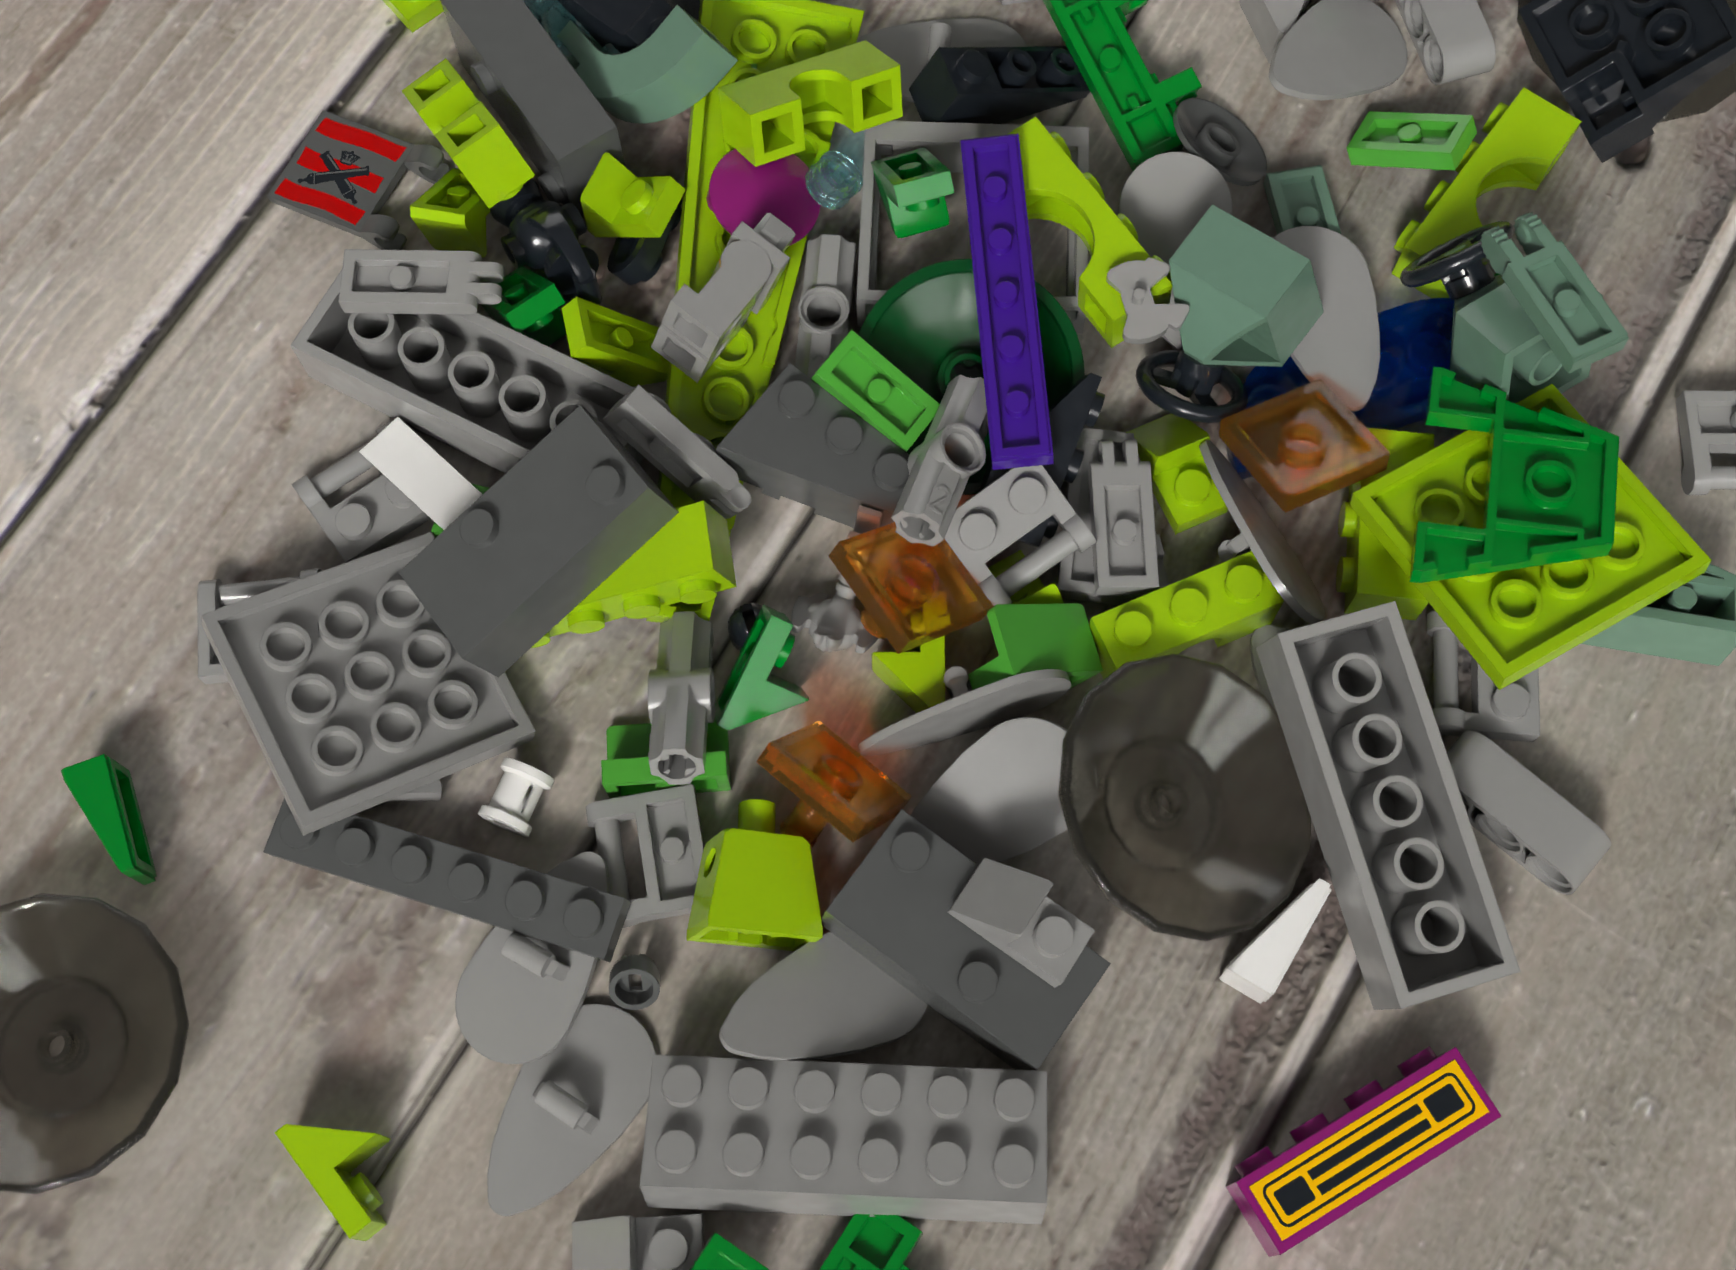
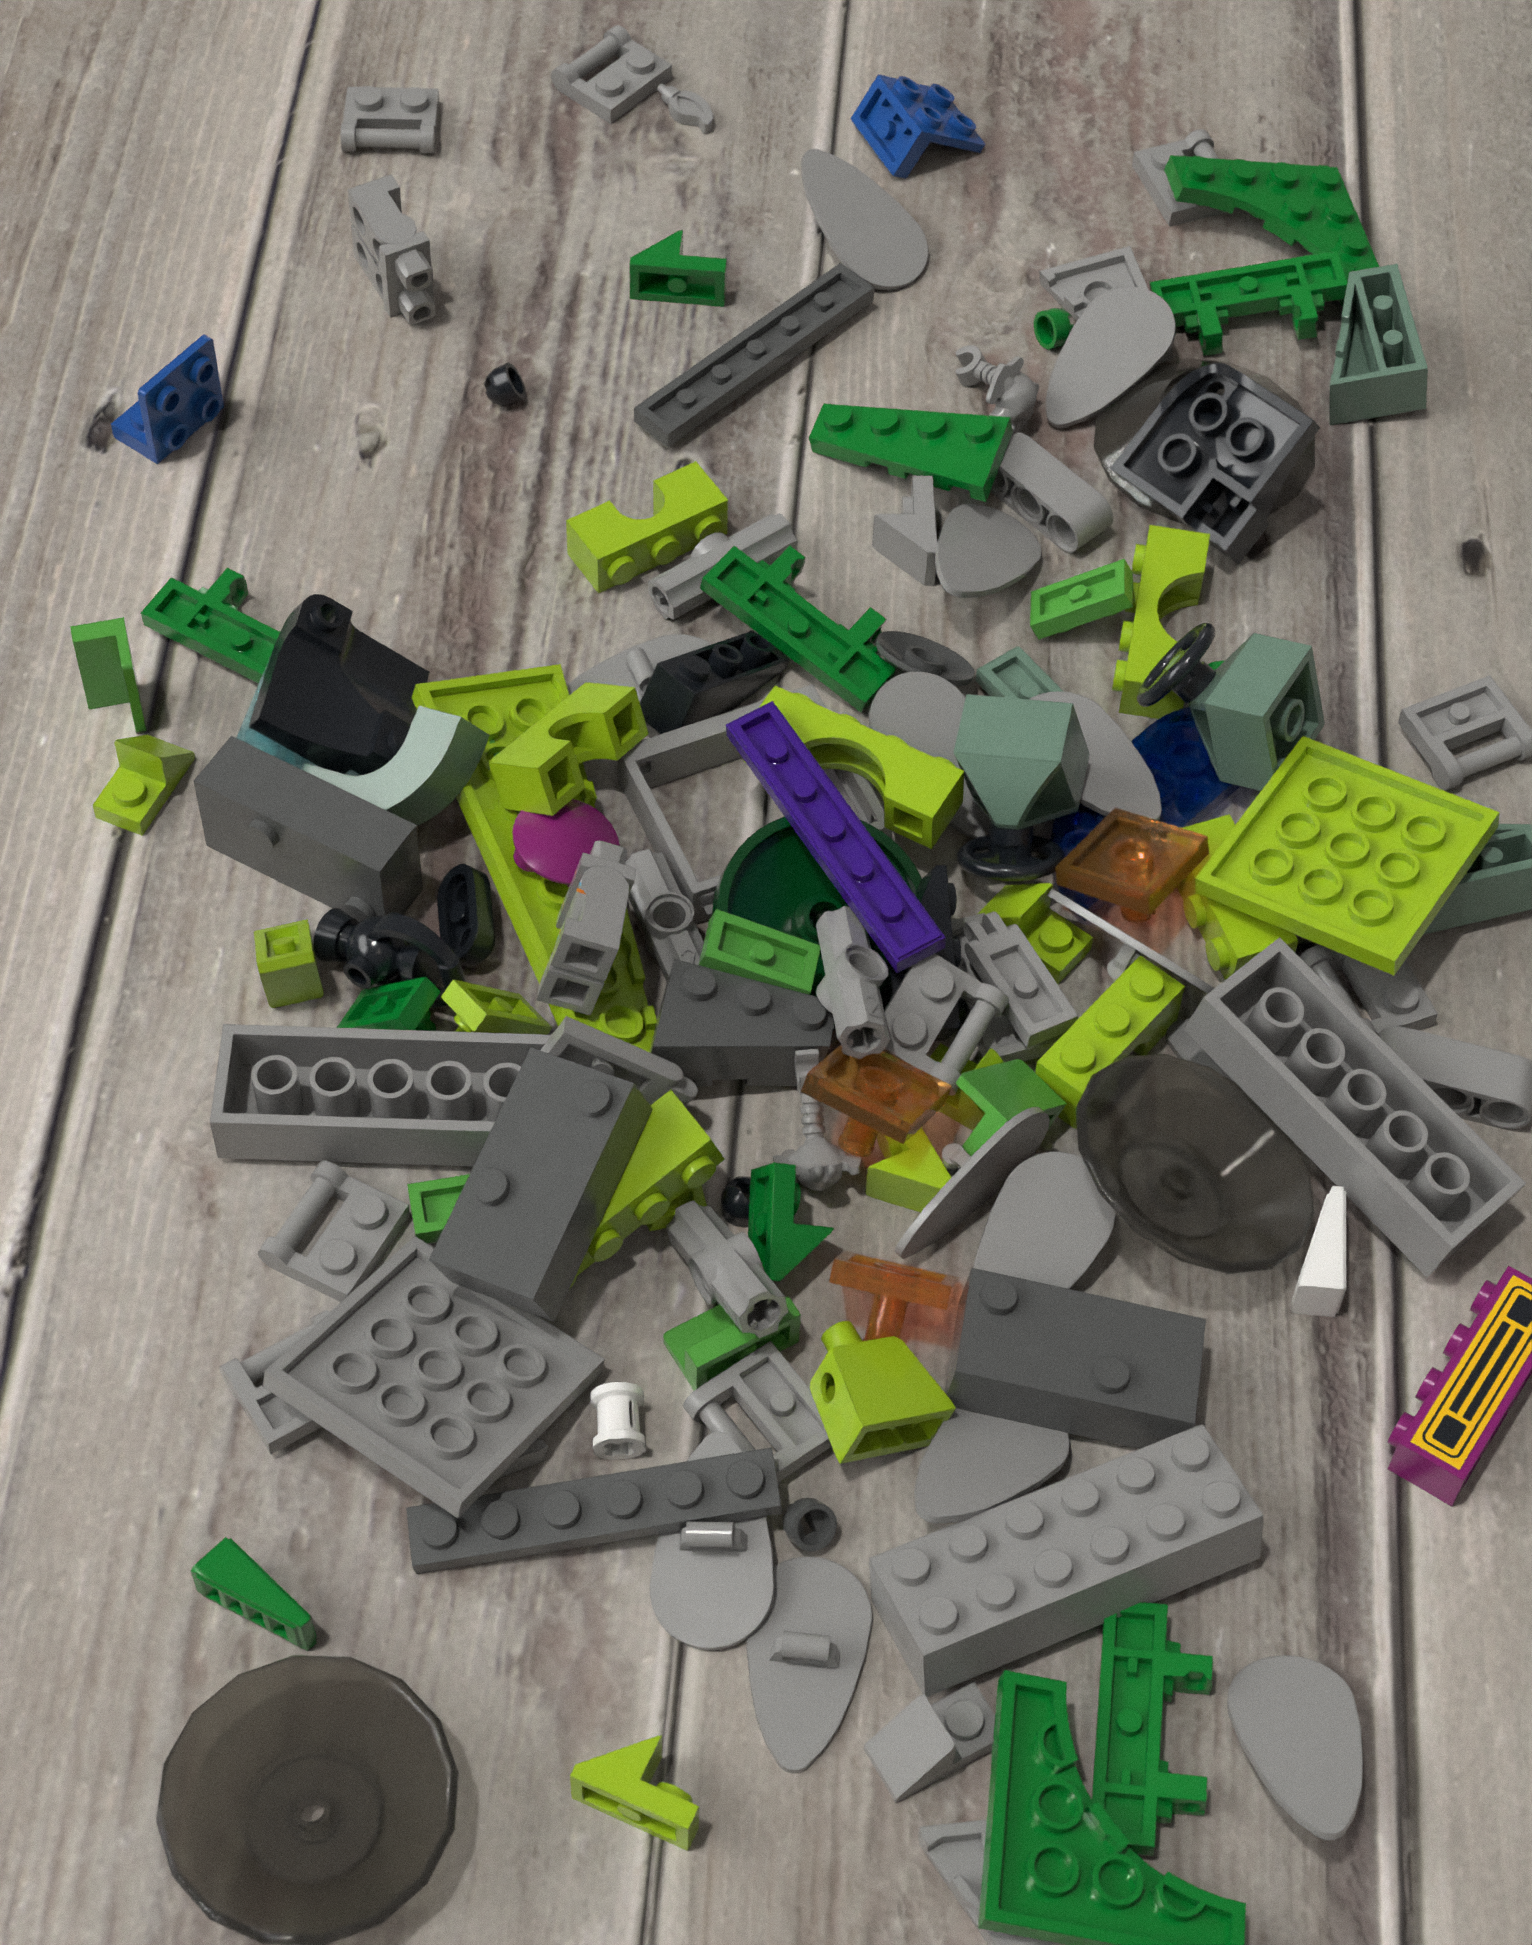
camera: 30 degrees left, 15 degrees down
dark grey flag [267,110,451,250] -> none
light grey hinge [338,249,504,315] -> none
white sticker [359,417,483,530] -> none
lime arch [402,58,535,209] -> none
lime slope [580,152,686,238] -> none
clear light blue bush [805,151,863,210] -> none
green slope [871,147,955,238] -> none
light grey slope [947,858,1095,988] -> none
light grey piece [1106,258,1190,344] -> none
green wing [1409,366,1619,583] -> none
sand green hinge [1480,212,1629,374] -> none

